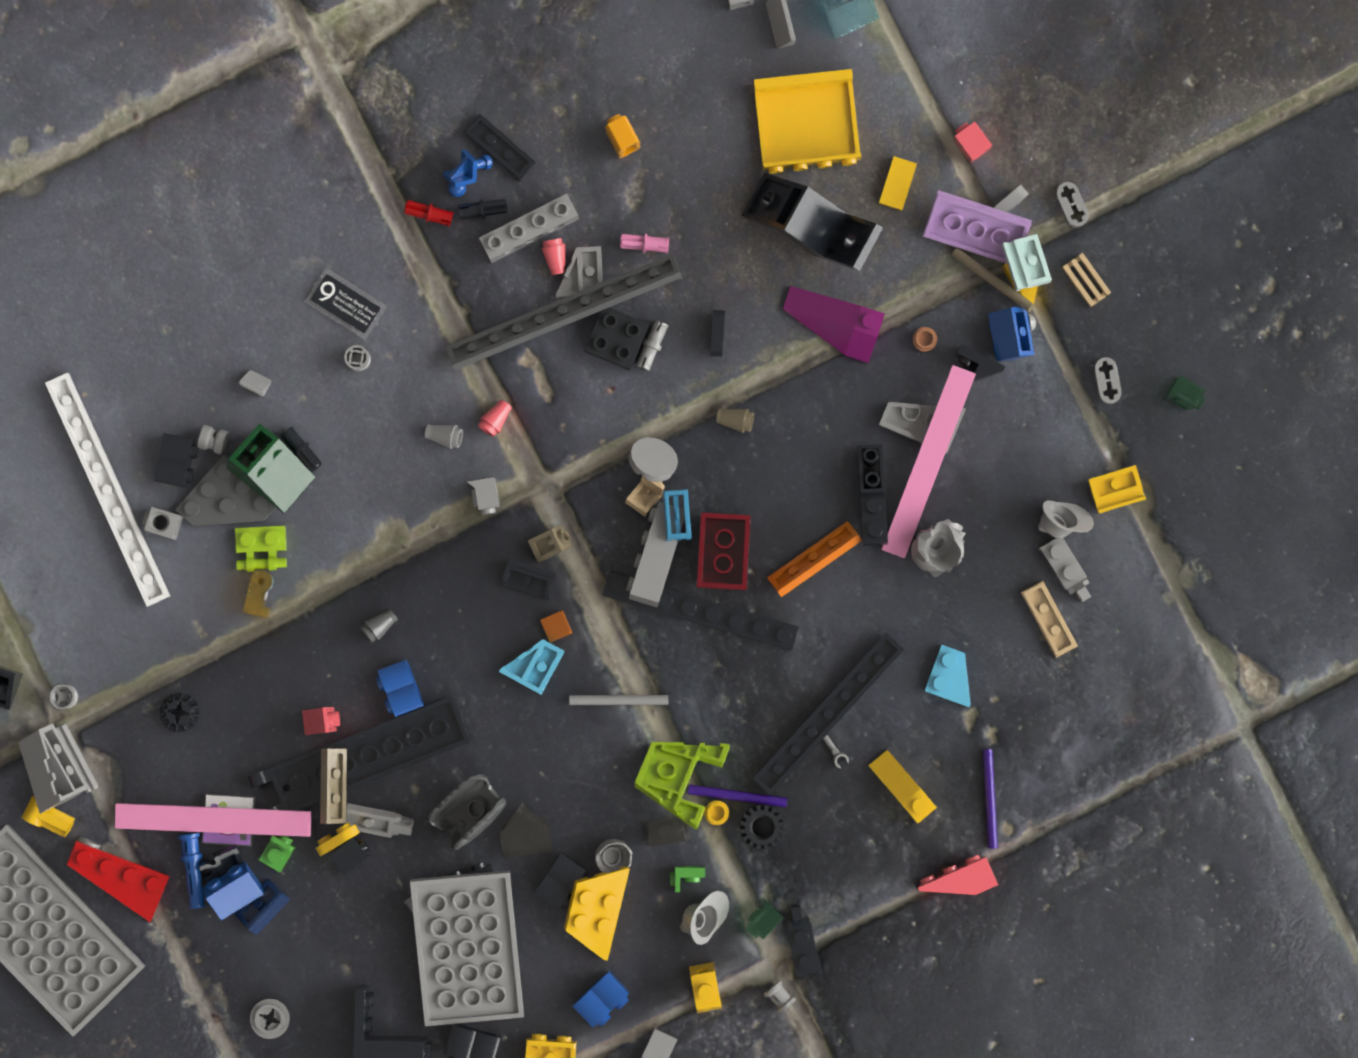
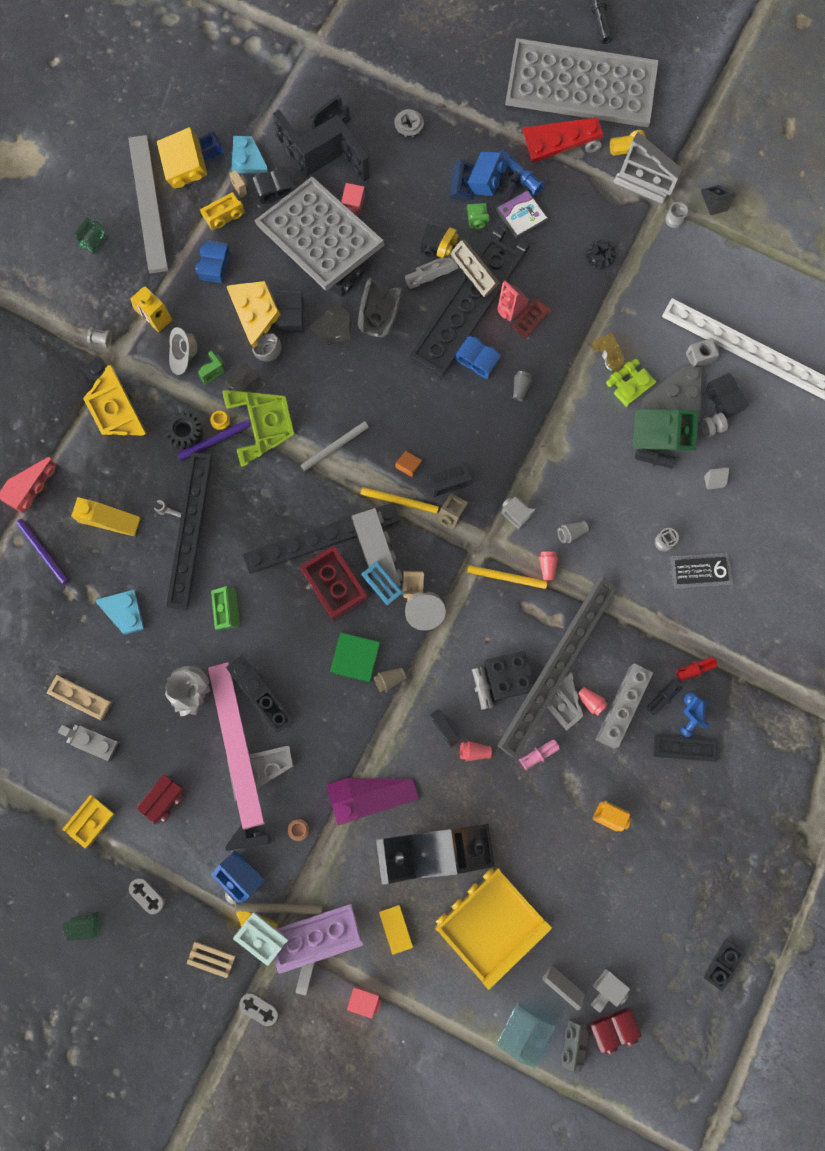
camera: 135 degrees right, 10 degrees down
bright pink tile [115,803,311,837] -> none
medium azure wing [499,639,565,695] -> none
clear green window [745,897,784,939] -> none
orange plate [767,521,862,597] -> none
light grey piece [1038,500,1094,539] -> none
none -> yellow wing [83,365,147,435]
none -> dark red brick [136,774,186,824]
none -> bright green slope [211,586,240,630]
none -> green tile [330,632,380,683]
none -> coral brick [341,183,365,216]
none -> yellow bar [361,487,439,514]
none -> coral cone [460,740,492,761]
none -> yellow bar [467,565,547,589]
none -> clear red slope [511,297,551,339]

